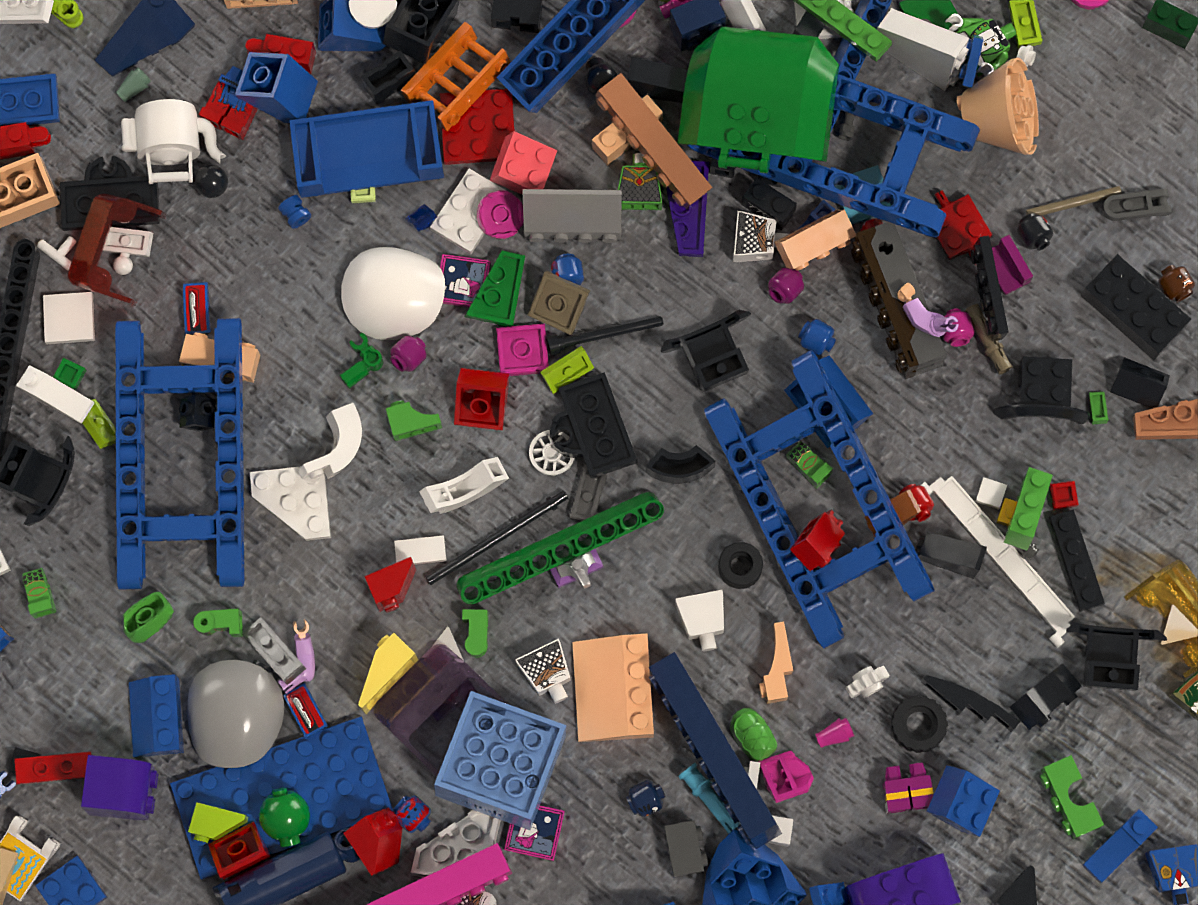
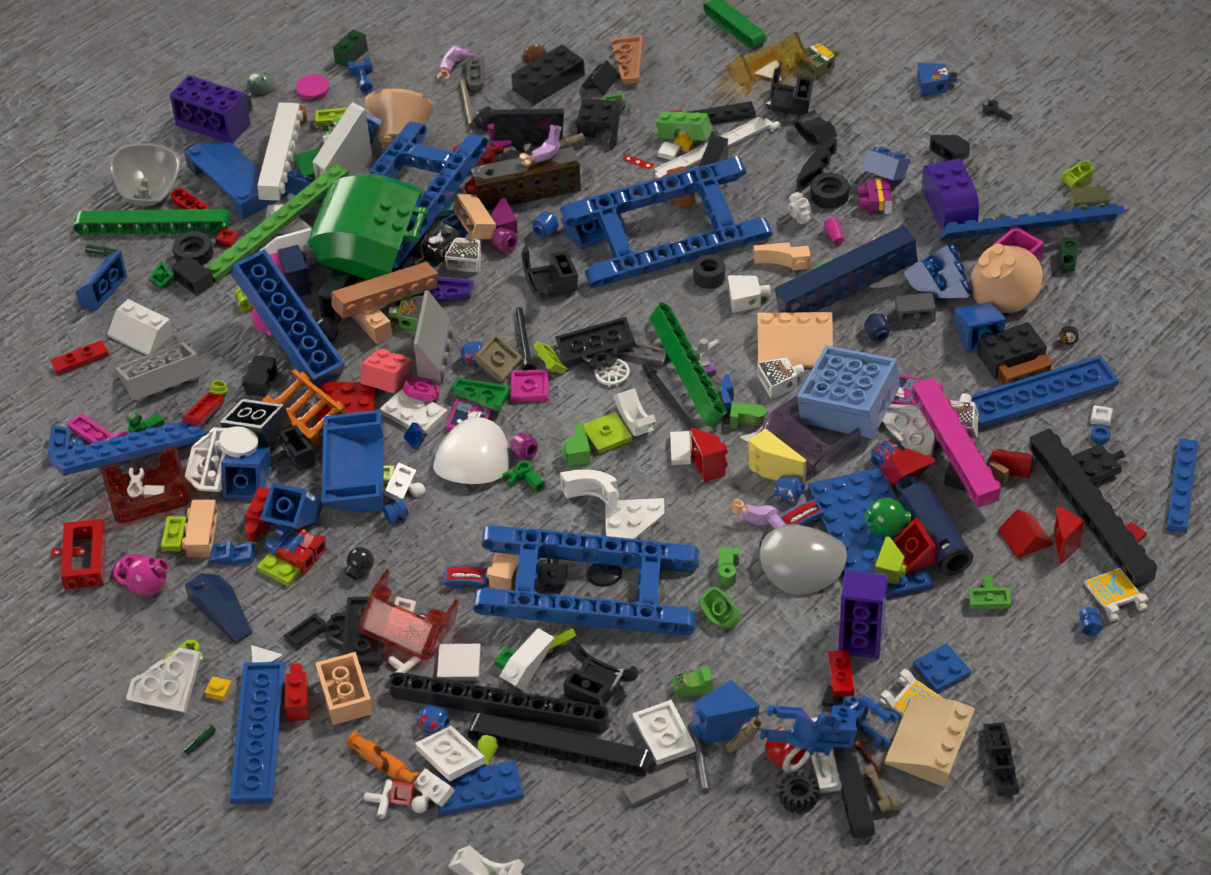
camera: 85 degrees left, 30 degrees down
sand green cone [116,67,151,102] -> none
white piece [121,99,226,184] -> none
blue slope [129,674,184,758] -> none
flat silver tile [242,617,306,685] -> none
red slope [454,368,509,431] -> none
black brick [645,445,716,484] -> none
medium azure pin [678,763,741,834] -> none
bright green leg [786,441,833,489] -> none
red brick [790,509,845,571] -> none
bright green arch [1039,755,1104,839] -> none
blue slope [1082,809,1158,883] -> none
none -> yellow plate [205,676,233,702]
none -> blue slope [211,541,255,564]
none -> white sticker [251,645,282,662]
none -> lime plate [257,554,301,587]
none -> black tile [283,613,326,651]
none -> blue bar [347,58,373,93]
none -> white plate [384,462,425,501]
none -> lavender arm [437,45,474,82]
none -> magenta slope [491,198,518,233]
none -> lime plate [584,412,632,454]
none -> black piece [586,563,622,587]
none -> red sticker [622,154,655,170]
none -> blue slope [721,374,734,416]
none -> blue head [774,475,805,501]

